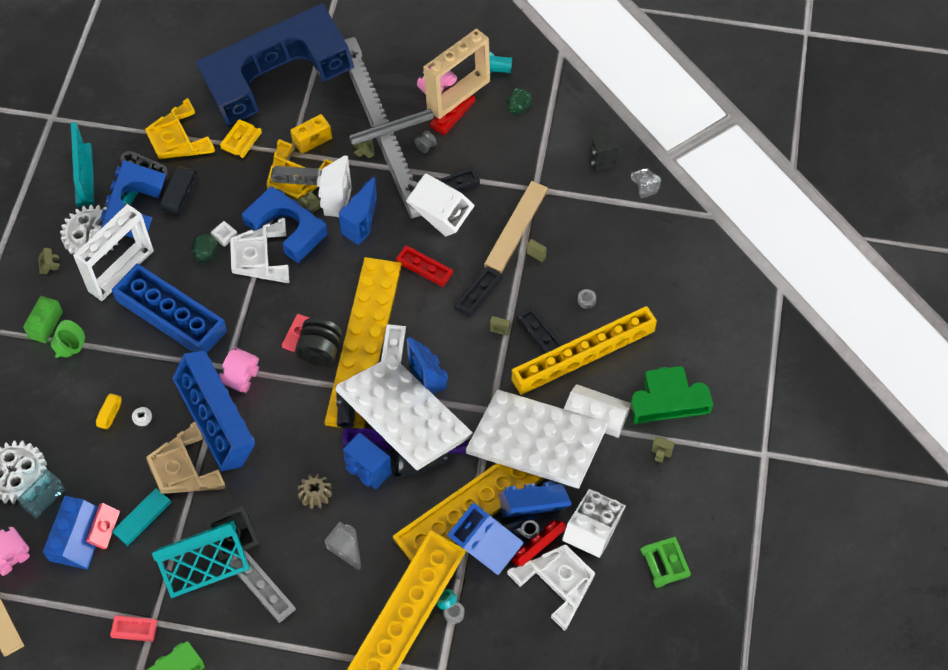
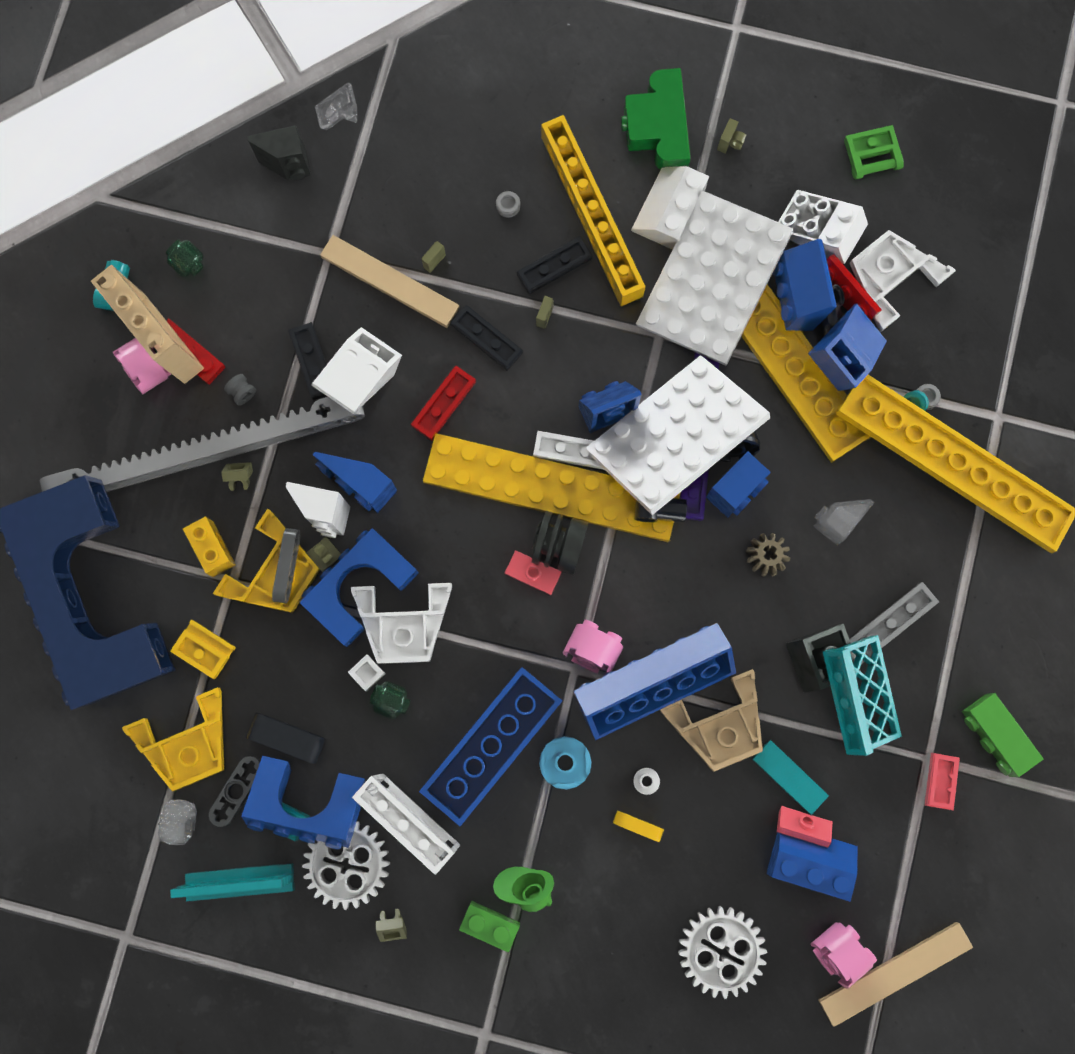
camera: 85 degrees left, 20 degrees up
clear light blue brick [17,469,65,518] -> none
dark grey axle [349,109,434,145] -> none
none -> clear gear [158,799,197,845]
none -> medium azure tile [539,736,592,790]

